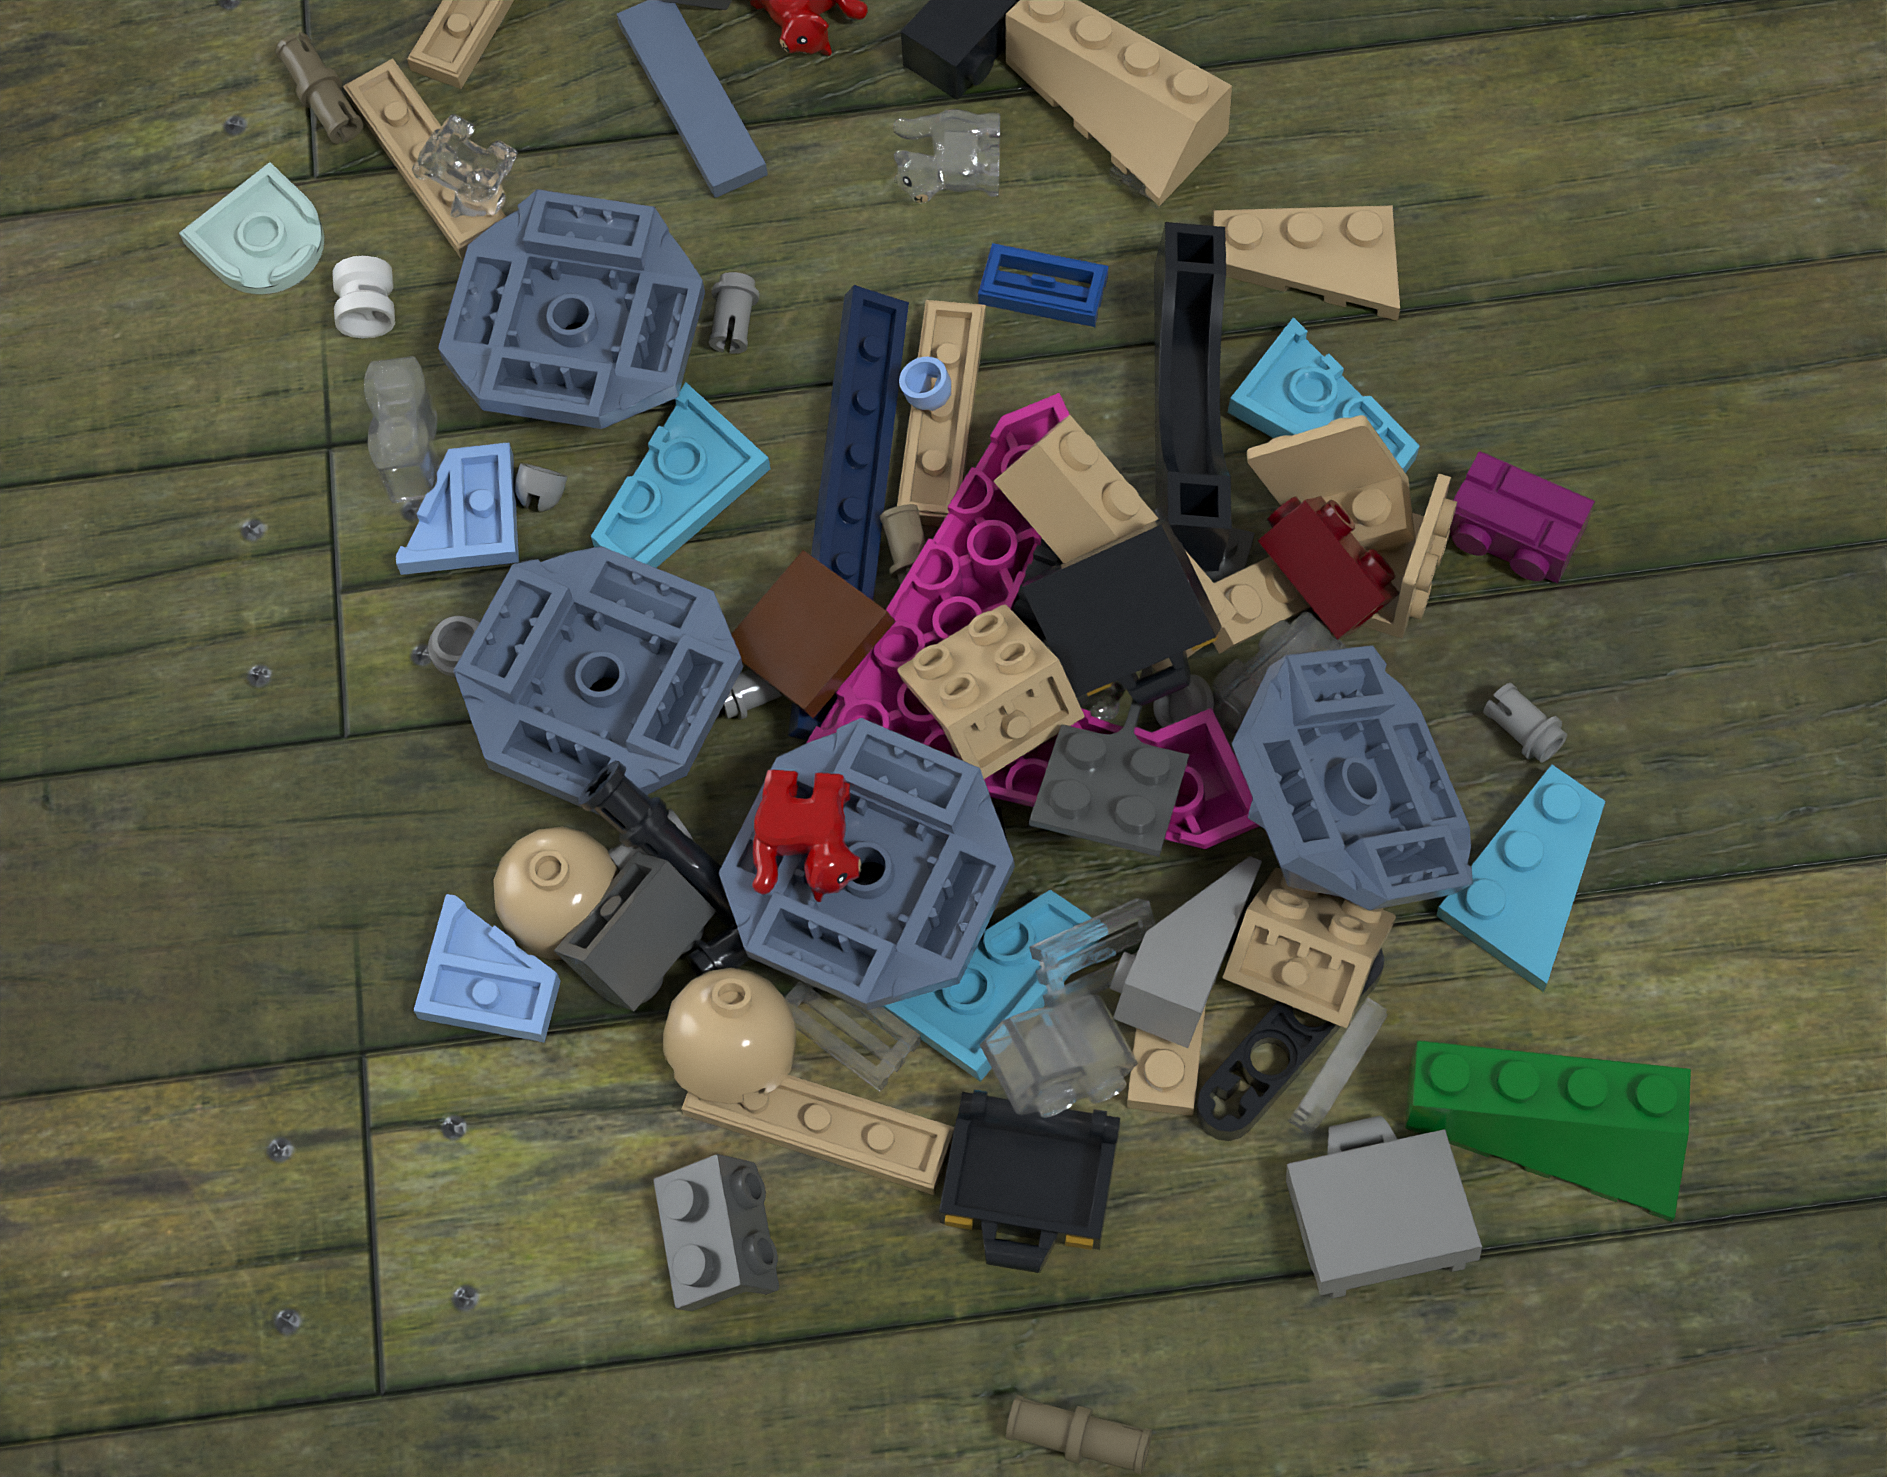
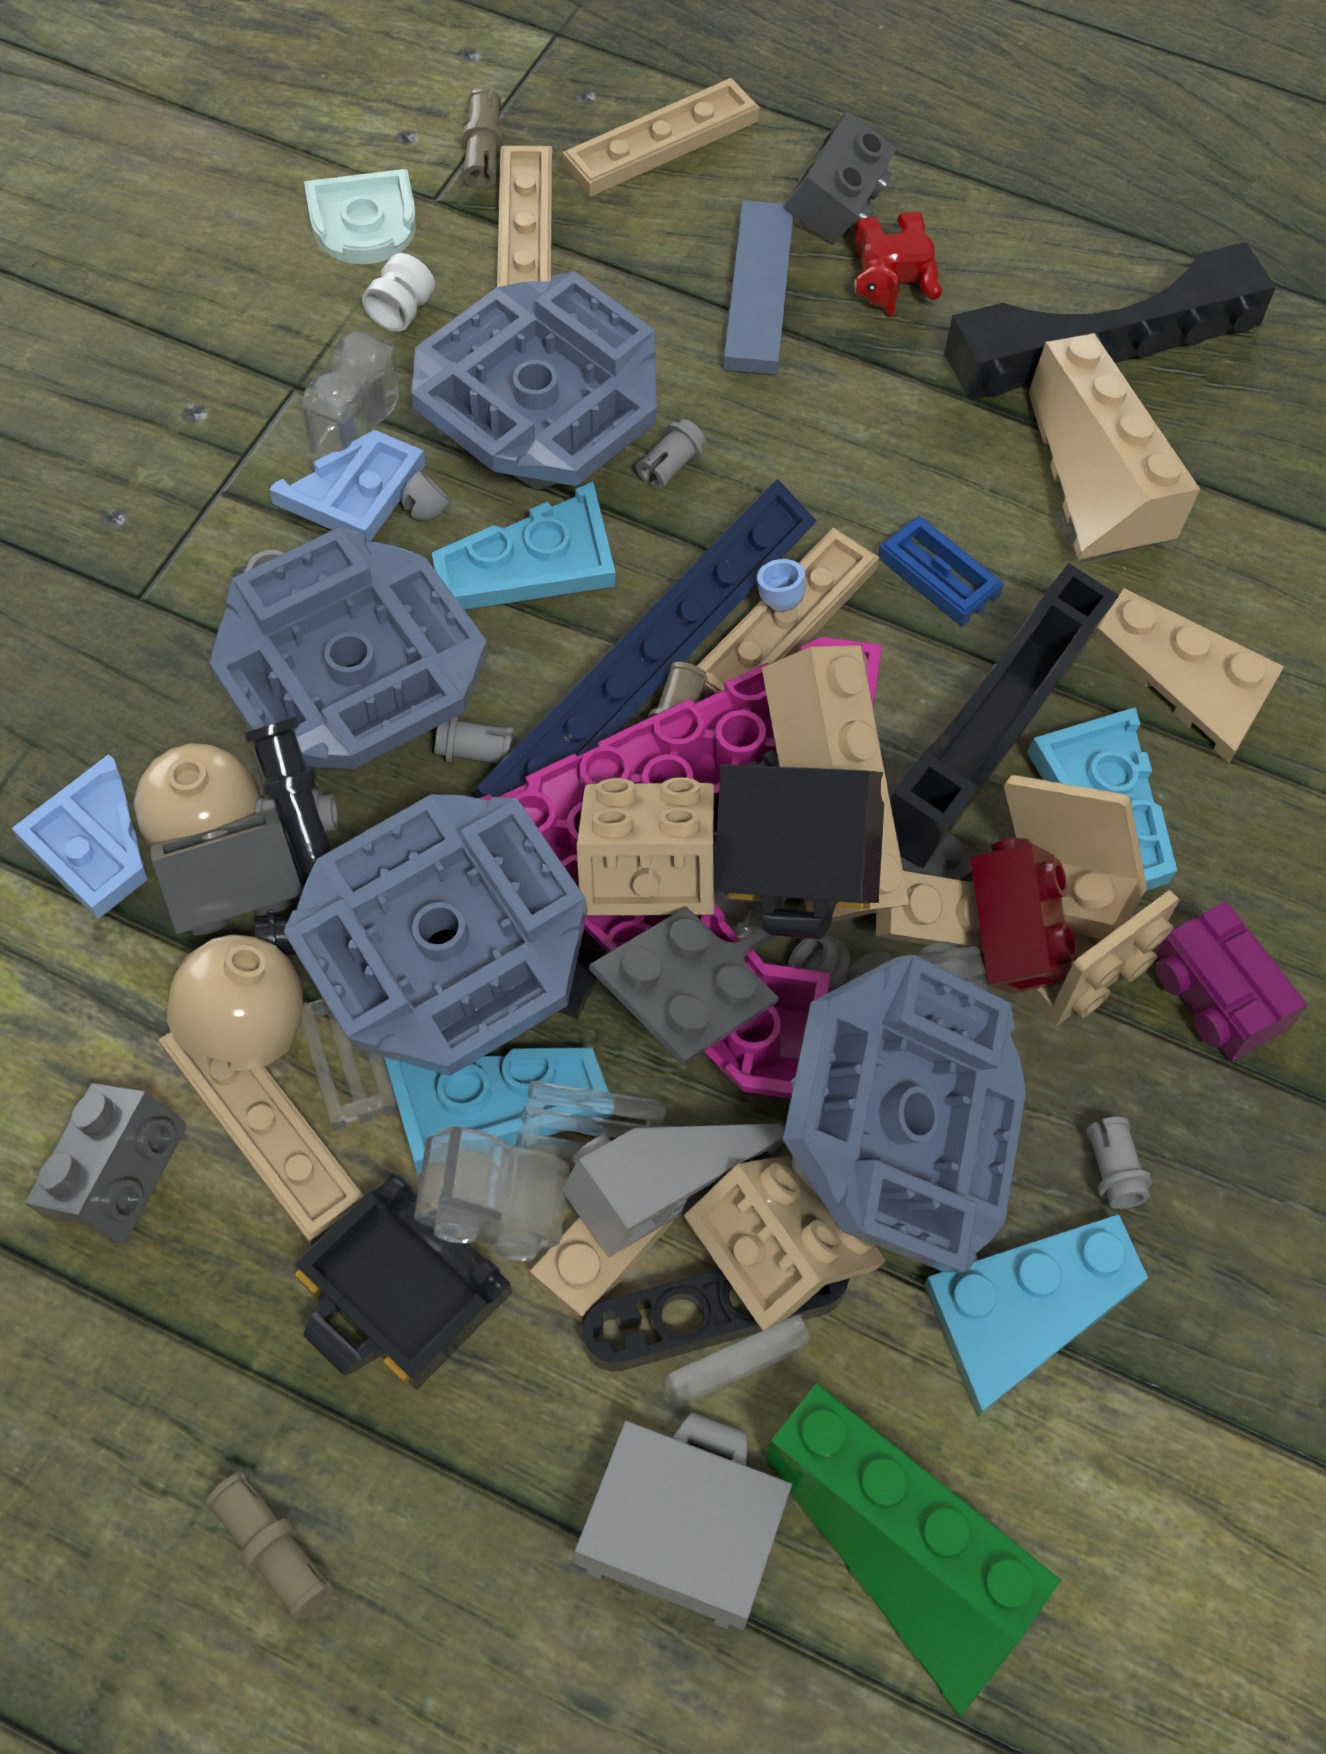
camera: 25 degrees right, 5 degrees down
clear animal [412,114,518,218] -> none
reddish brown tile [731,550,896,718] -> none
red animal [752,770,861,902] -> none
clear animal [893,109,1000,203] -> none

